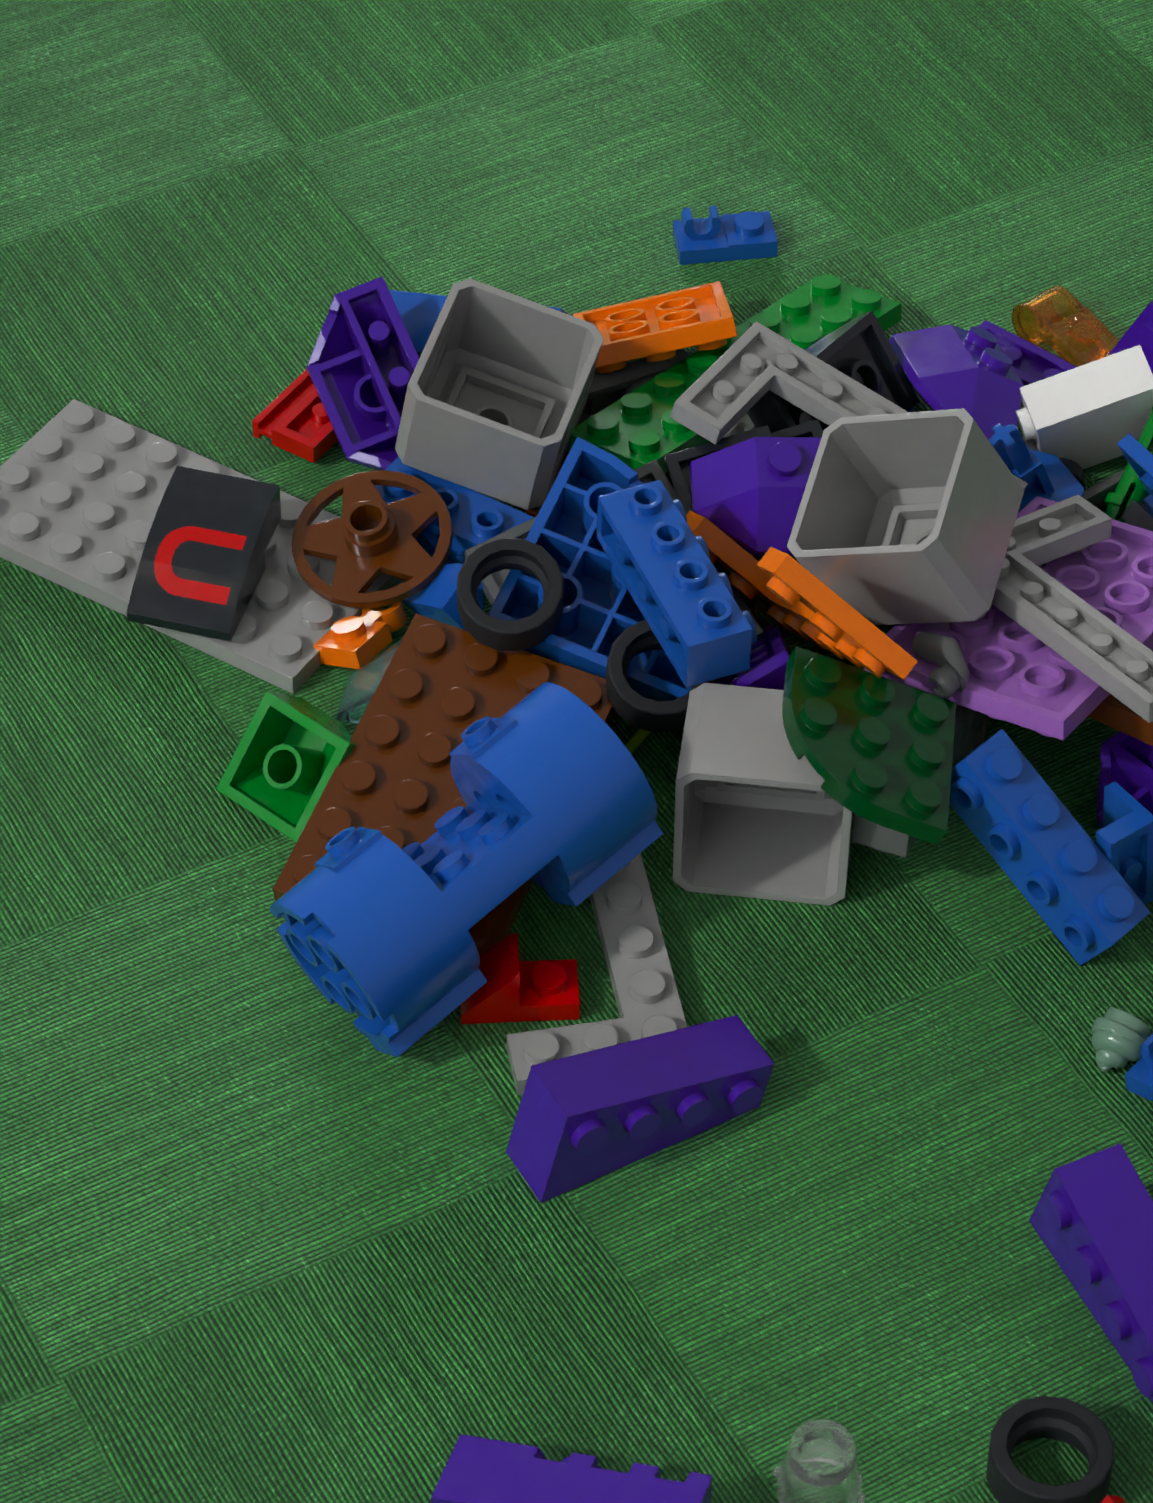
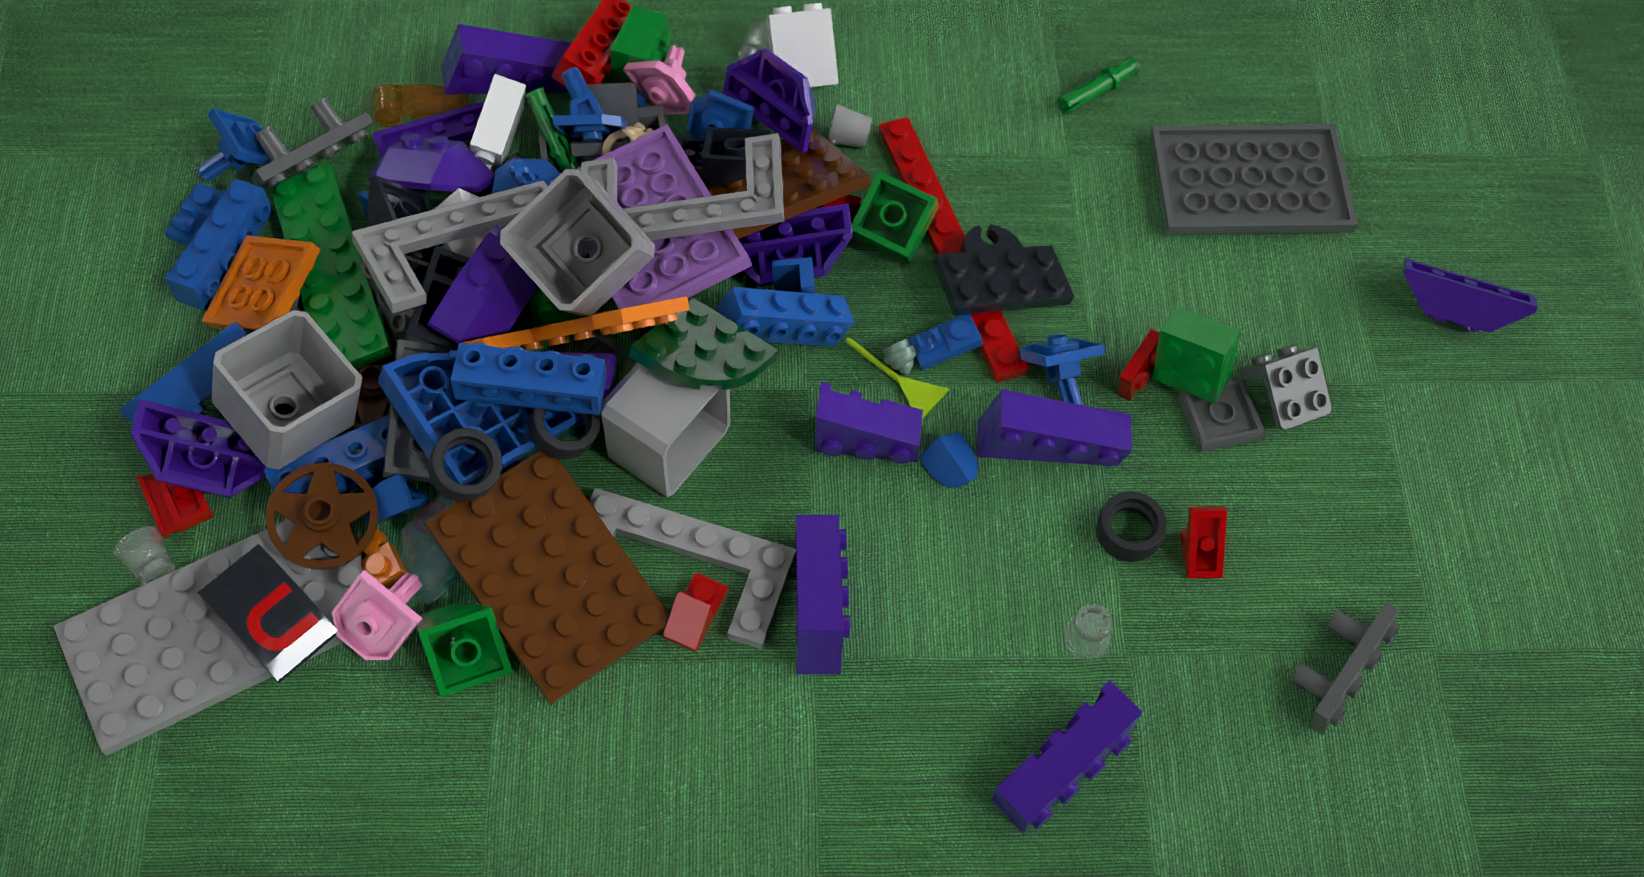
camera: 65 degrees left, 15 degrees up
blue cylinder [270,682,664,1057] -> none
dark grey arm [912,631,970,698] -> none
none -> clear piece [113,526,175,586]
none -> blue brick [165,179,273,312]
none -> blue piece [197,108,270,182]
none -> dark grey plate [251,97,373,188]
none -> bright pink piece [332,570,423,660]
none -> dark purple wedge [814,381,923,464]
none -> lime piece [845,338,950,420]
none -> blue brick [919,432,978,488]

